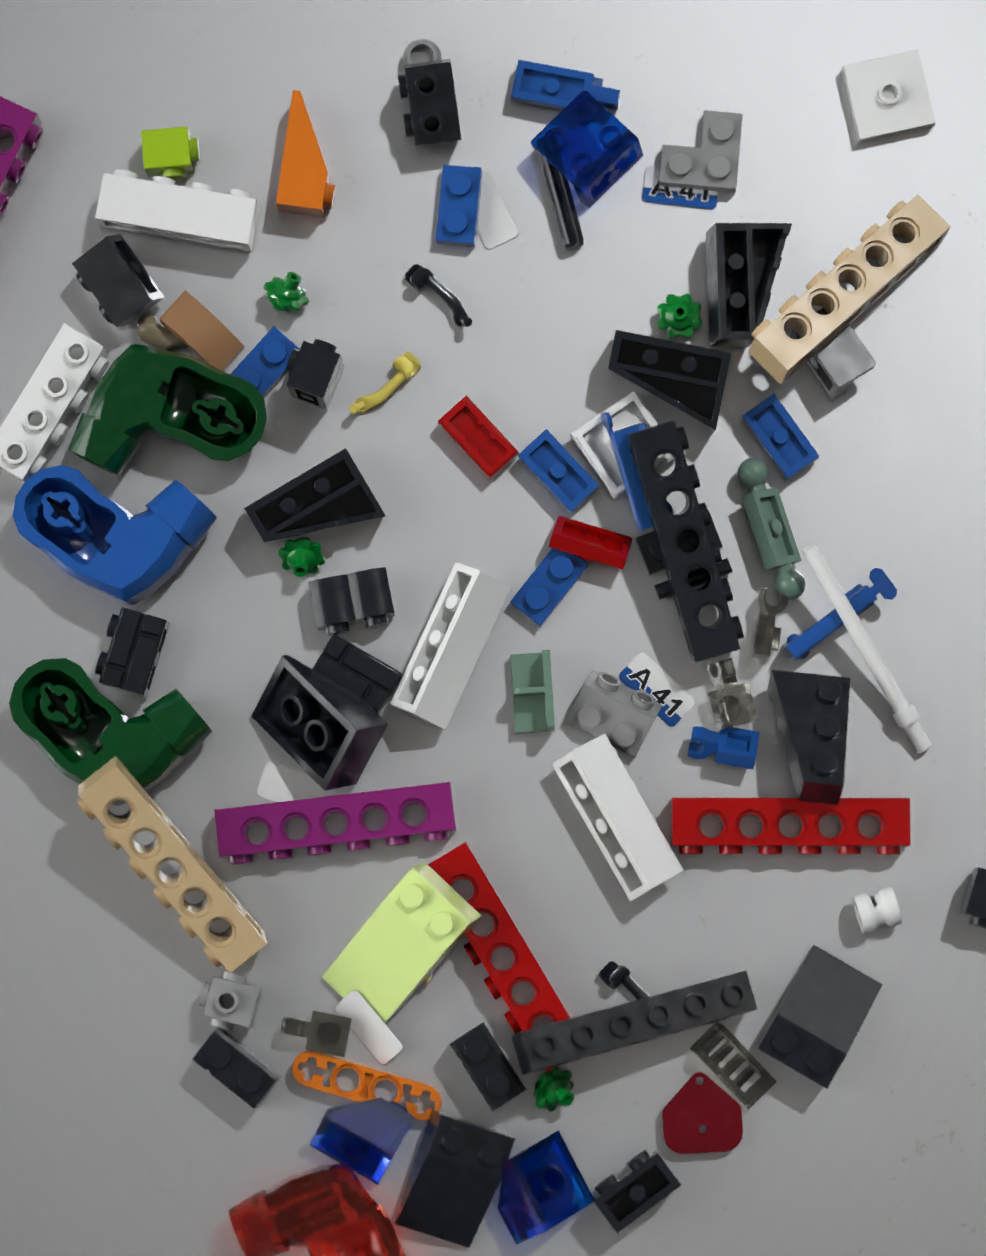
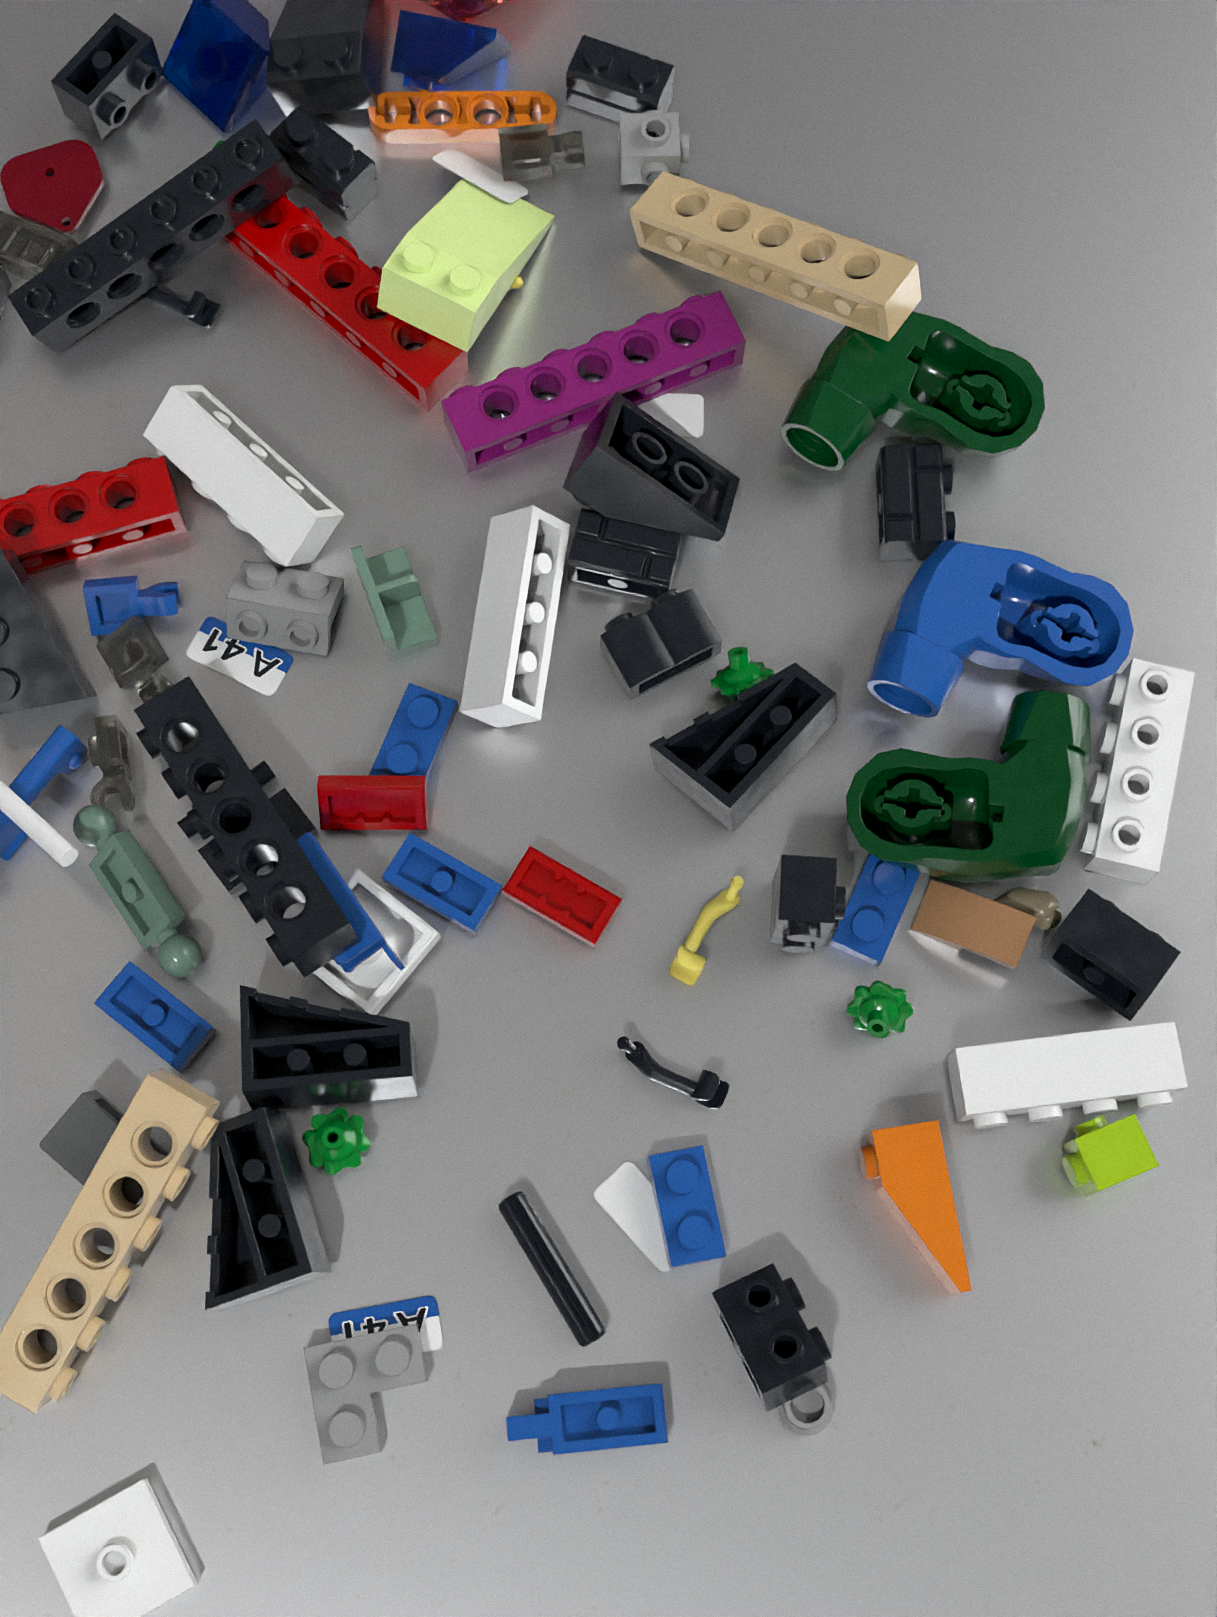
camera: 155 degrees right, 10 degrees down
clear blue bracket [531,90,643,208] -> none

